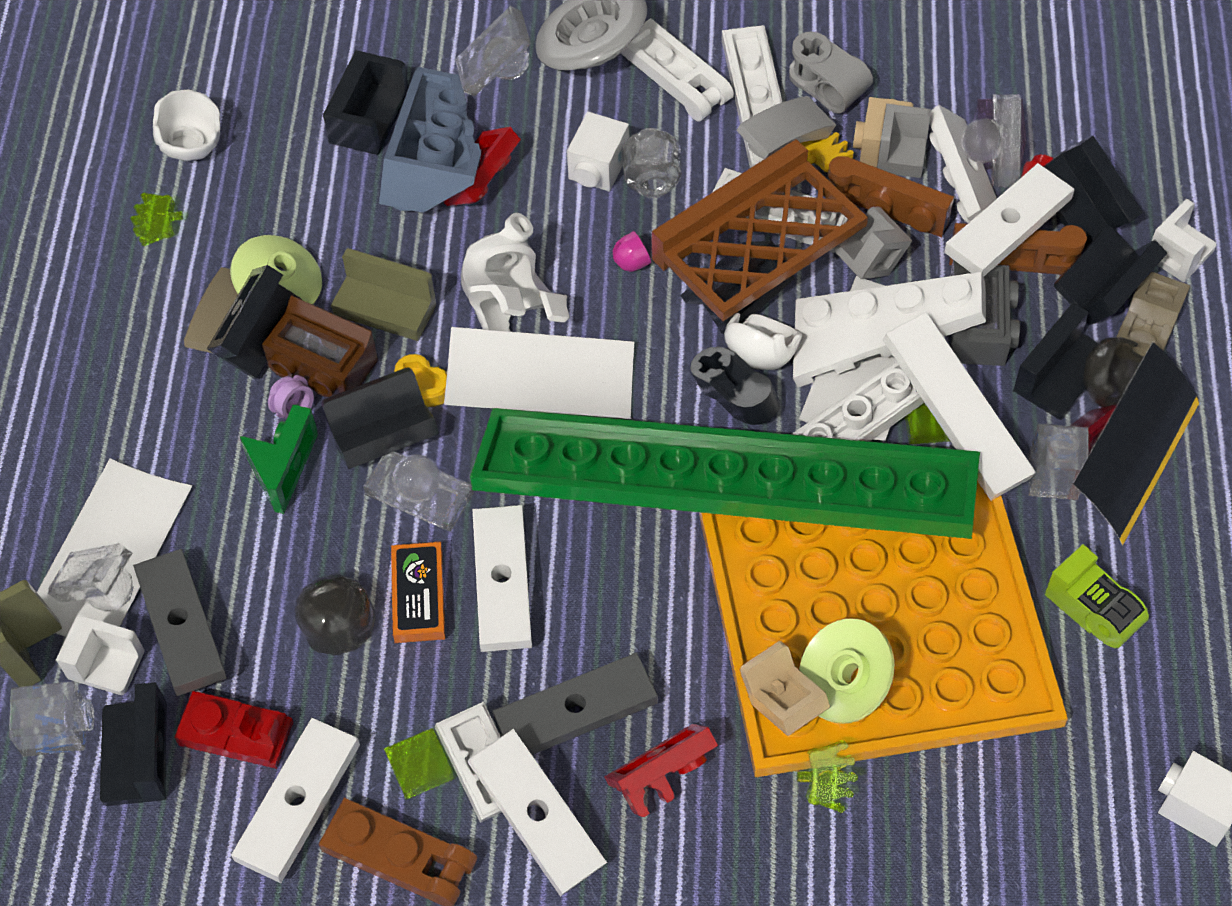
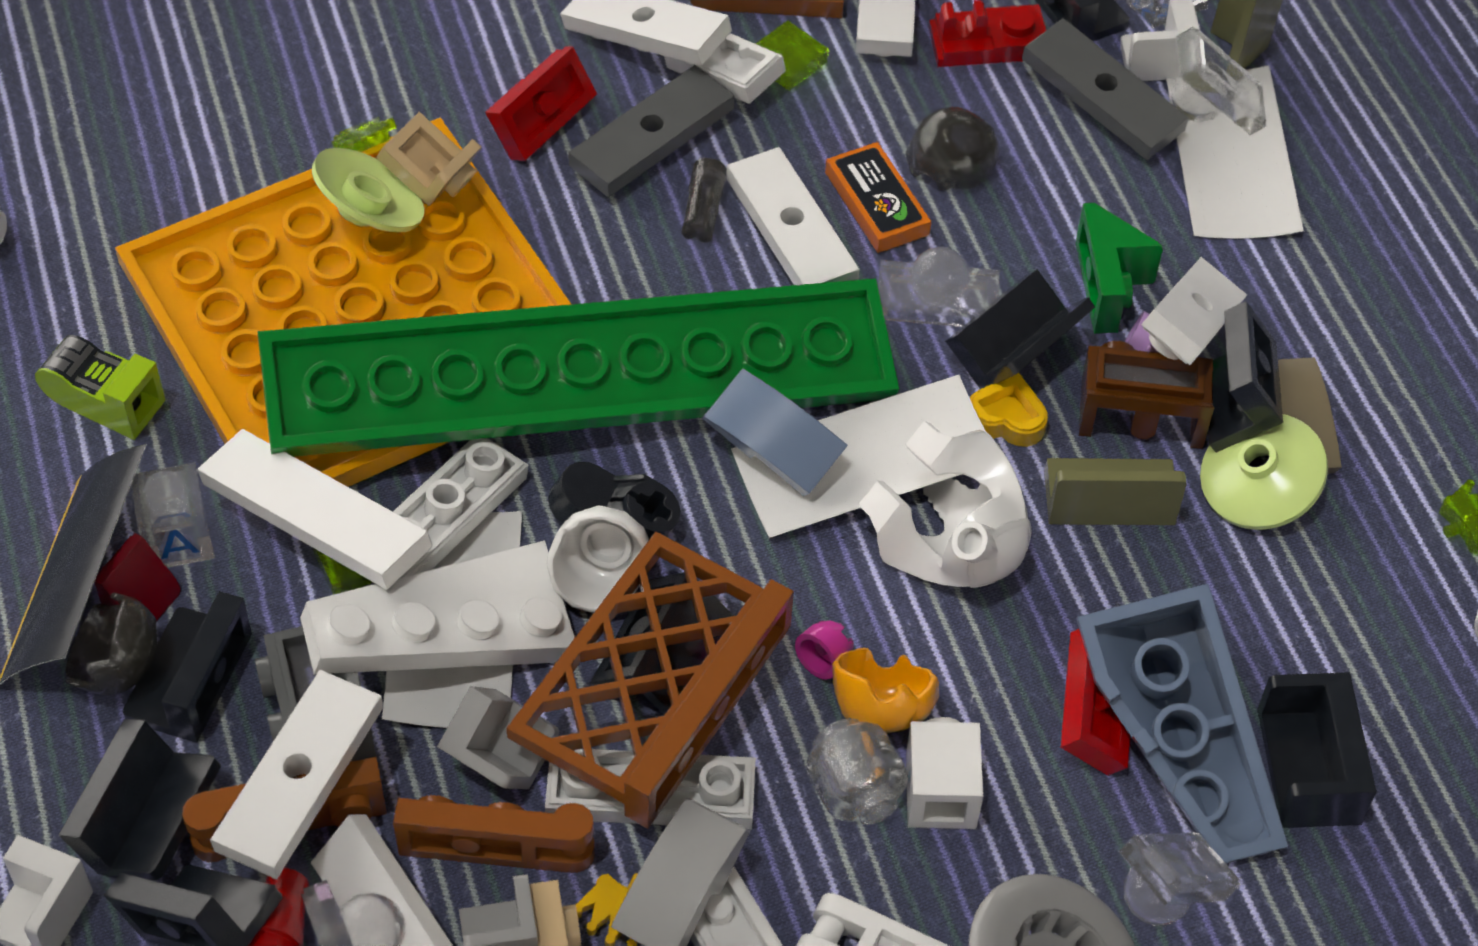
camera: 155 degrees right, 5 degrees down
dark tan slope [1111,272,1190,363] -> none
none -> clear smoke piece [681,158,727,243]
none -> sand blue slope [702,369,848,496]
none -> light orange hair [832,648,939,734]
none -> white tile [1141,257,1247,365]

